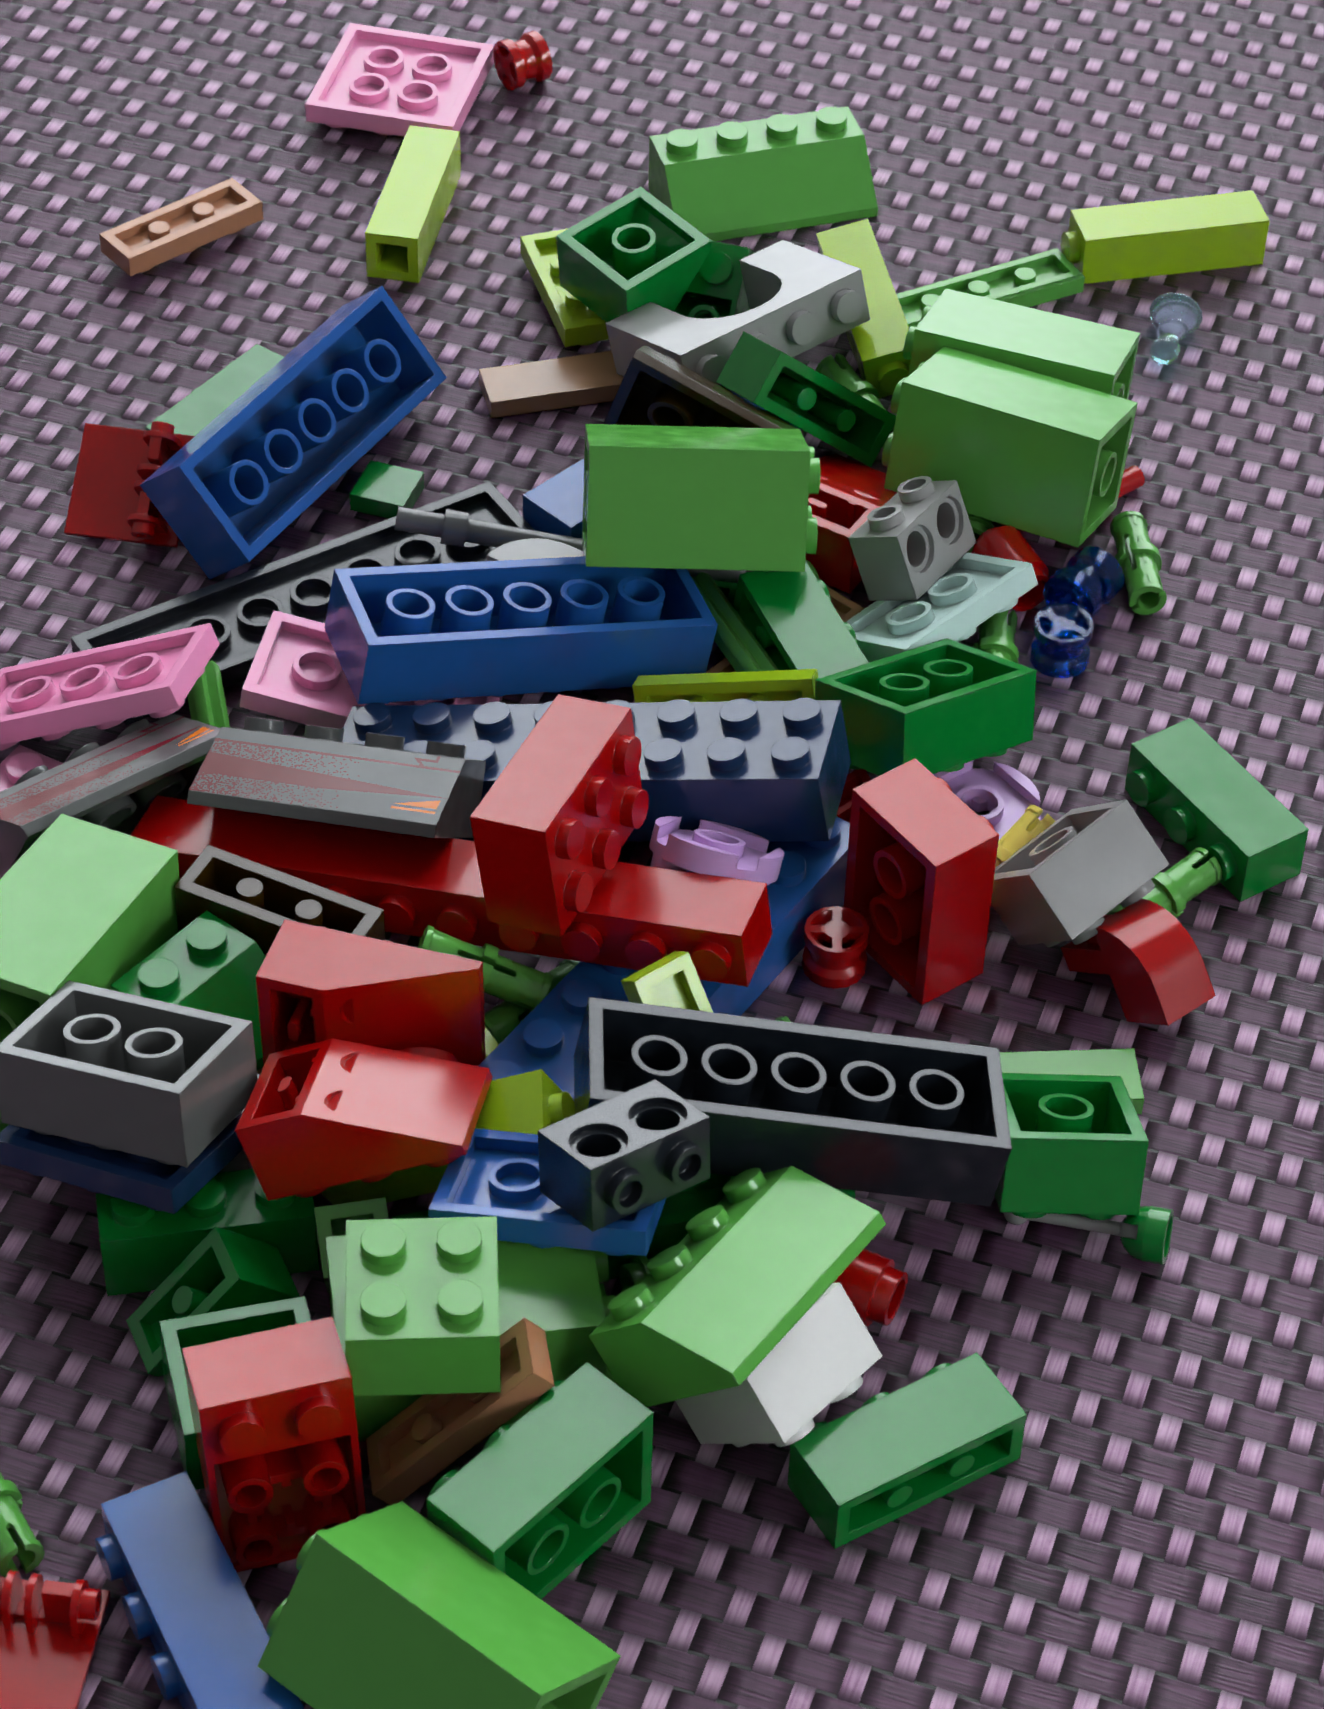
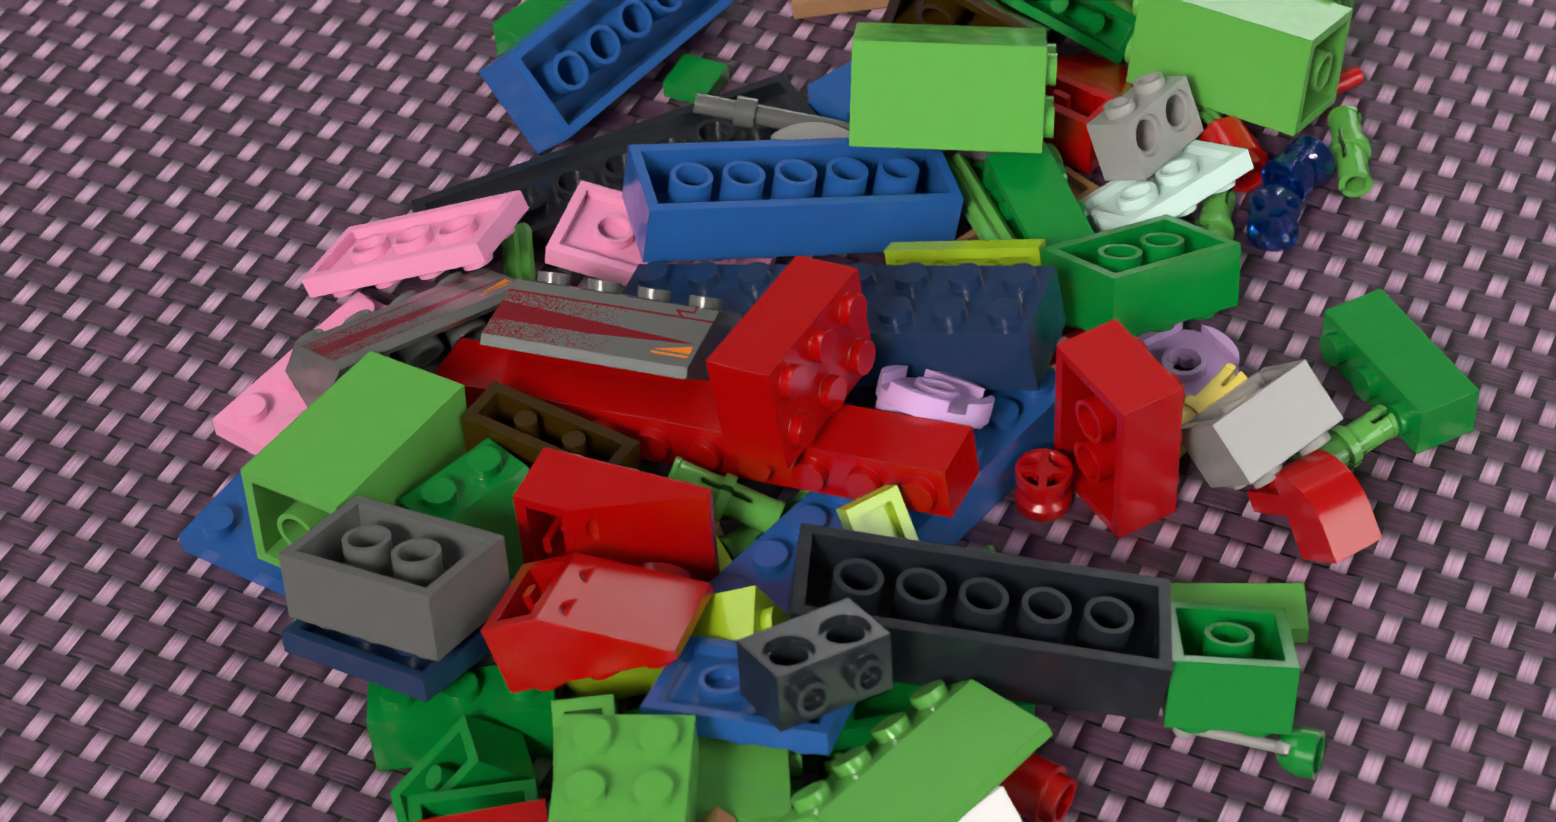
camera: 10 degrees right, 0 degrees up
red hinge [64,421,195,548] -> none

